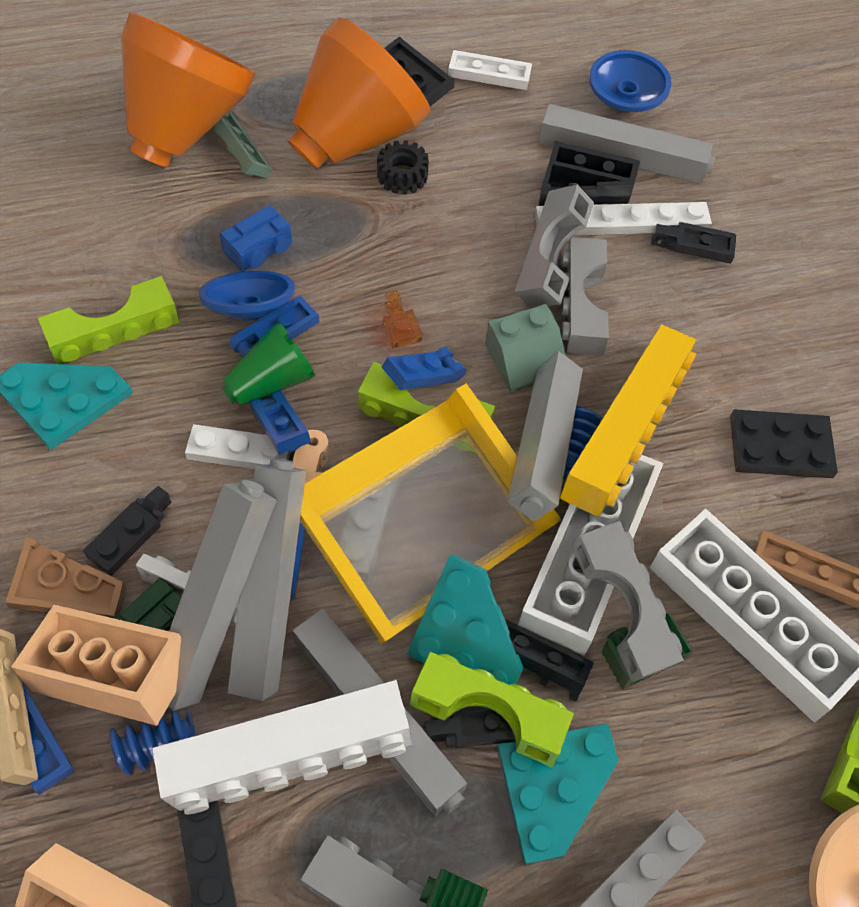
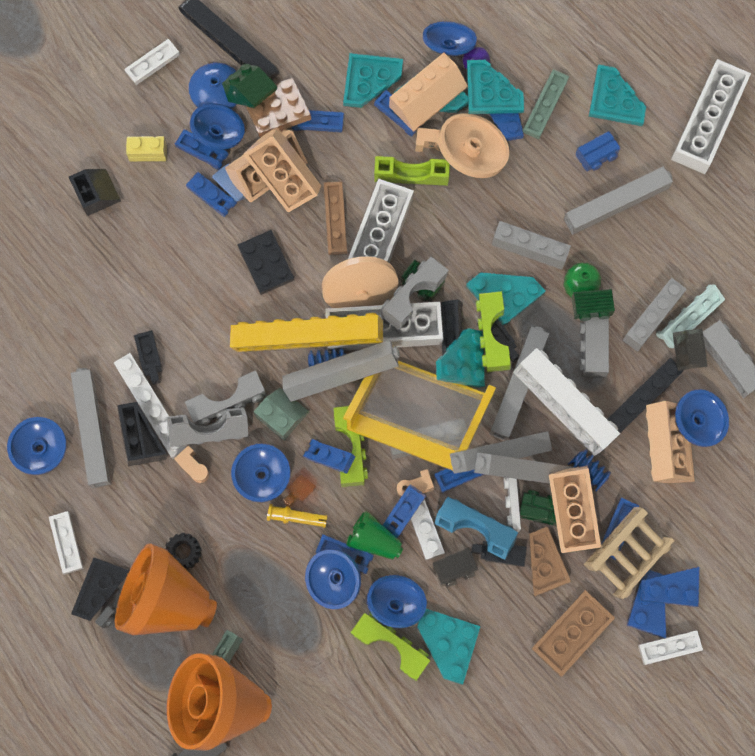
camera: 115 degrees left, 15 degrees up
blue brick [220,205,292,272] -> none
none -> light nougat leg [174,445,209,483]
none -> blue dish [231,444,290,502]
none -> yellow pin [267,503,327,528]
none -> light nougat dish [321,256,398,308]
none -> blue dish [367,575,427,628]
none -> clear smoke brick [432,548,478,588]
none -> dark azure arch [435,497,518,560]

